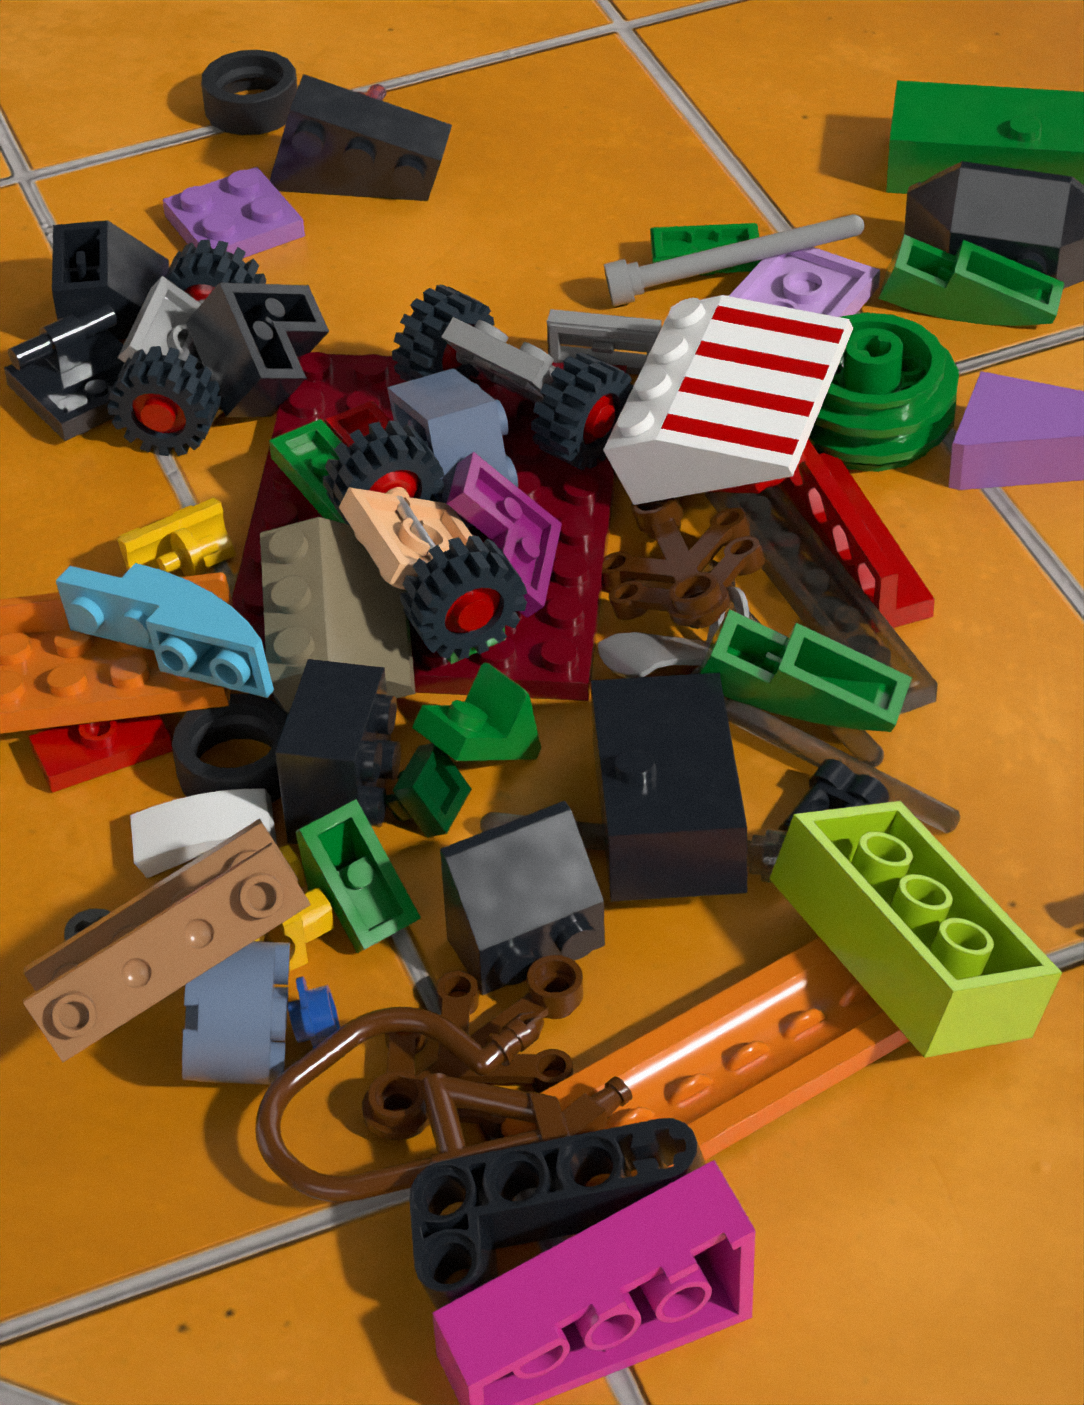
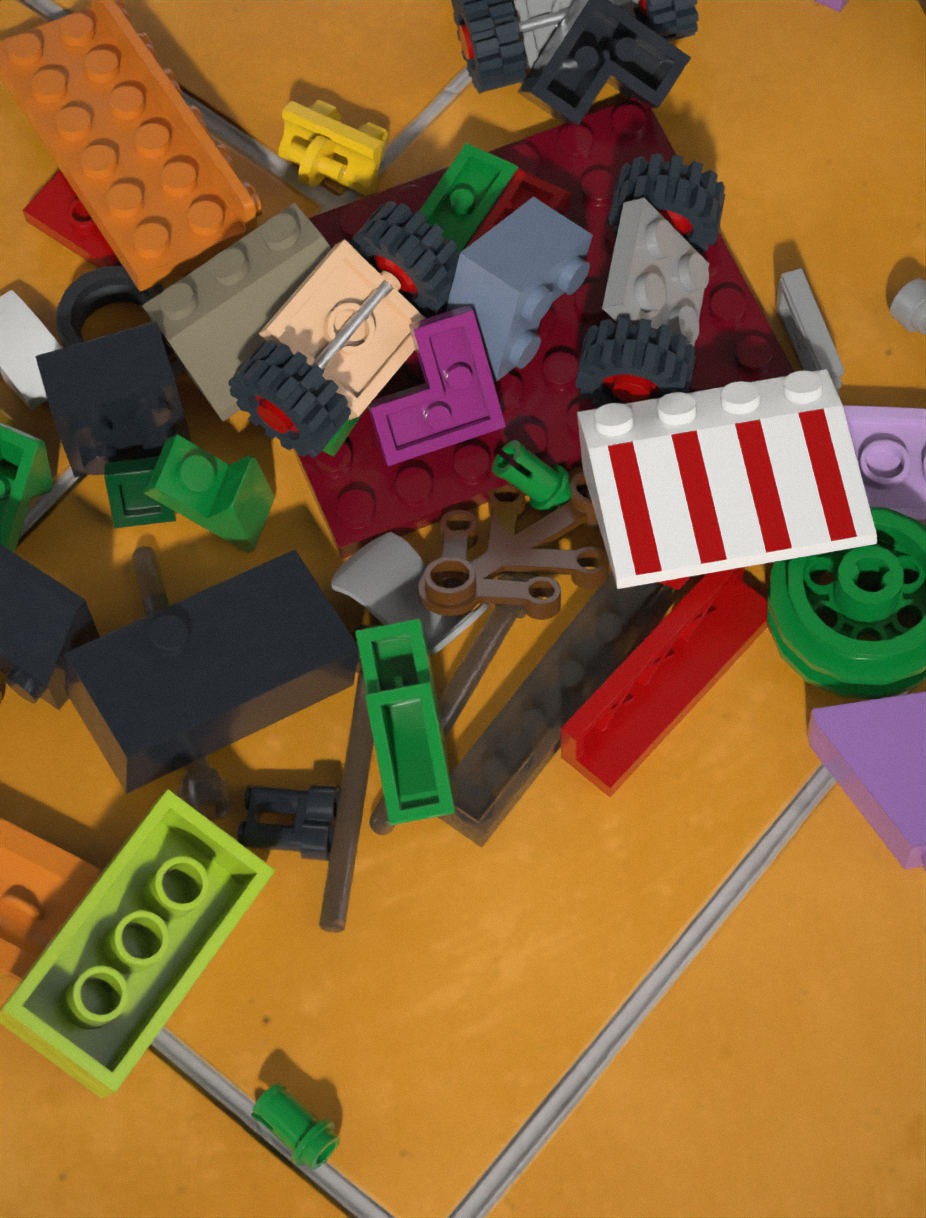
camera: 65 degrees right, 20 degrees up
medium azure slope [56,563,274,698] -> none
none -> green pin [492,440,571,512]

